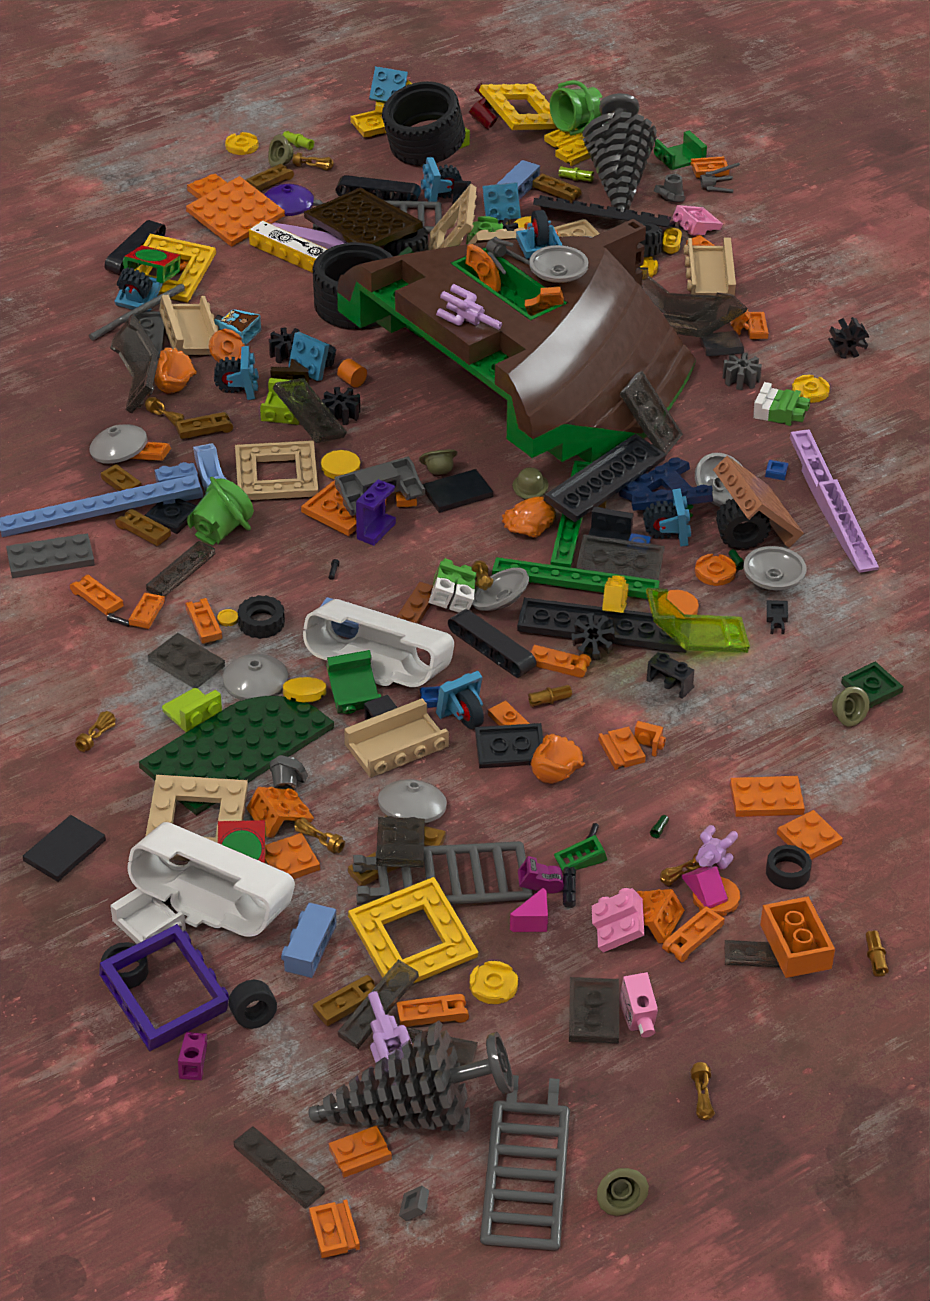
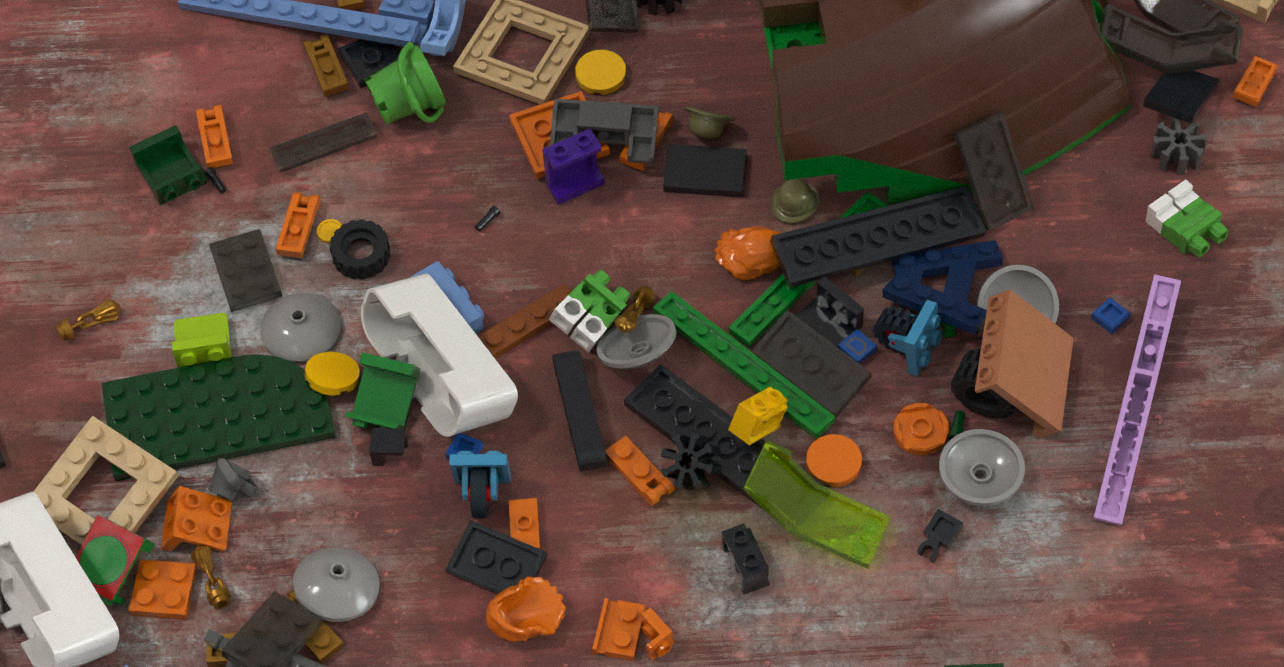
camera: 35 degrees right, 15 degrees up
dark grey plate [6,533,95,578] -> none
orange plate [129,593,165,629] -> none
tan panel [344,698,449,778] -> none
pearl gold axle [528,685,572,707] -> none
orange plate [729,304,750,335] -> none
yellow tile [792,375,830,403] -> none
none -> dark green panel [129,125,207,205]

